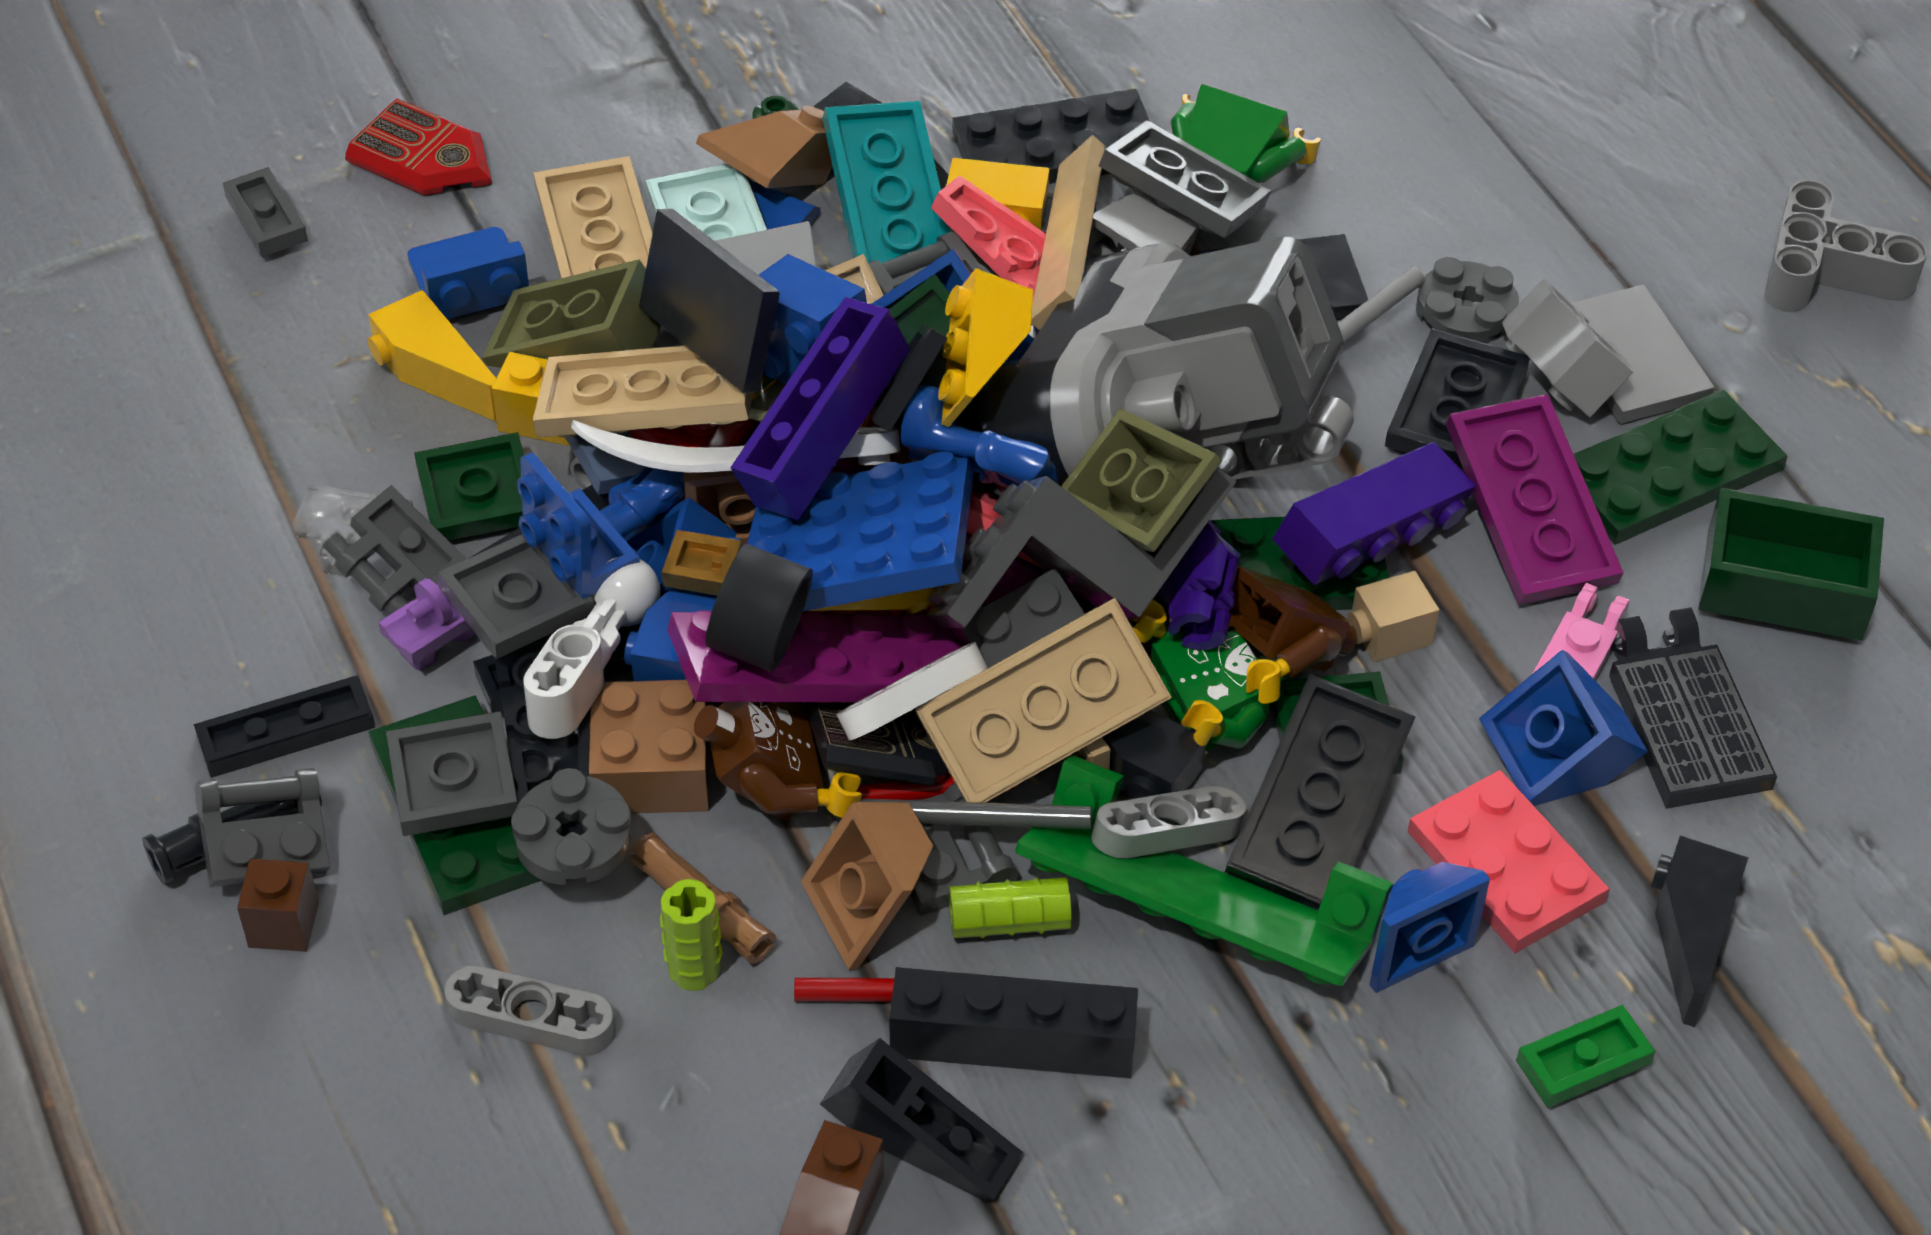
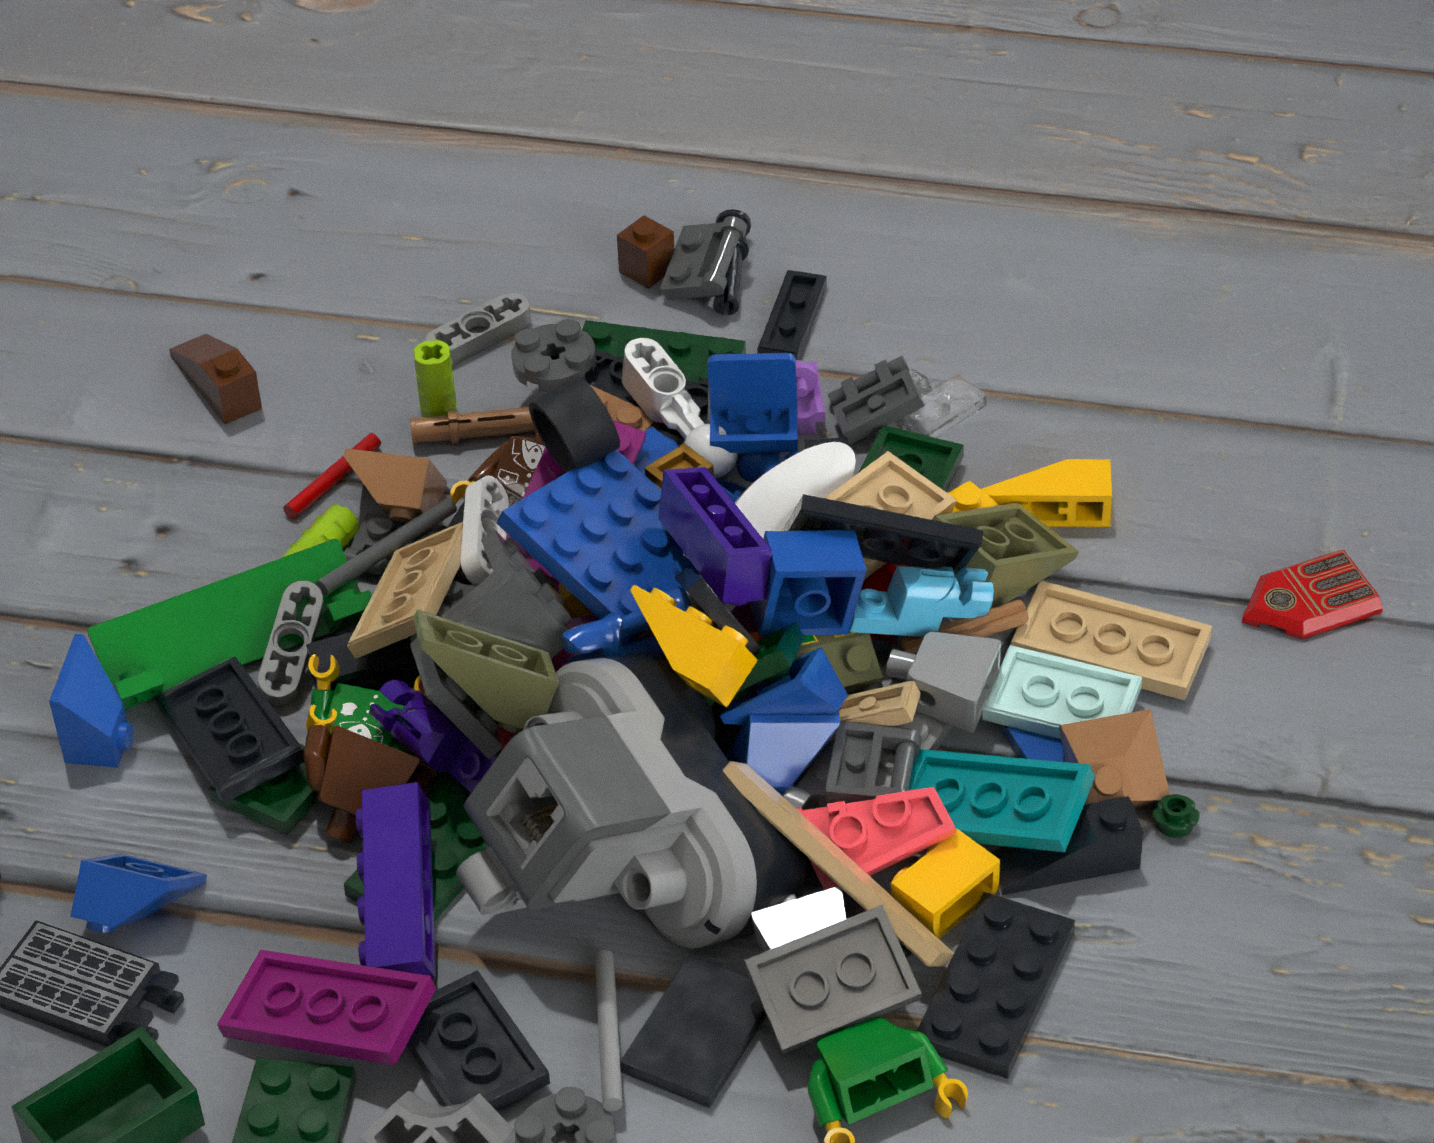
camera: 130 degrees right, 5 degrees down
dark grey plate [223,167,308,257] -> none
dark grey plate [386,711,518,836] -> none
blue bracket [407,227,529,319] -> none
black slope [820,1038,1023,1203] -> none
black brick [889,967,1138,1079] -> none
tan brick [1347,571,1439,662] -> none
coral plate [1407,770,1610,953] -> none
bright pink hinge [1533,583,1629,681] -> none

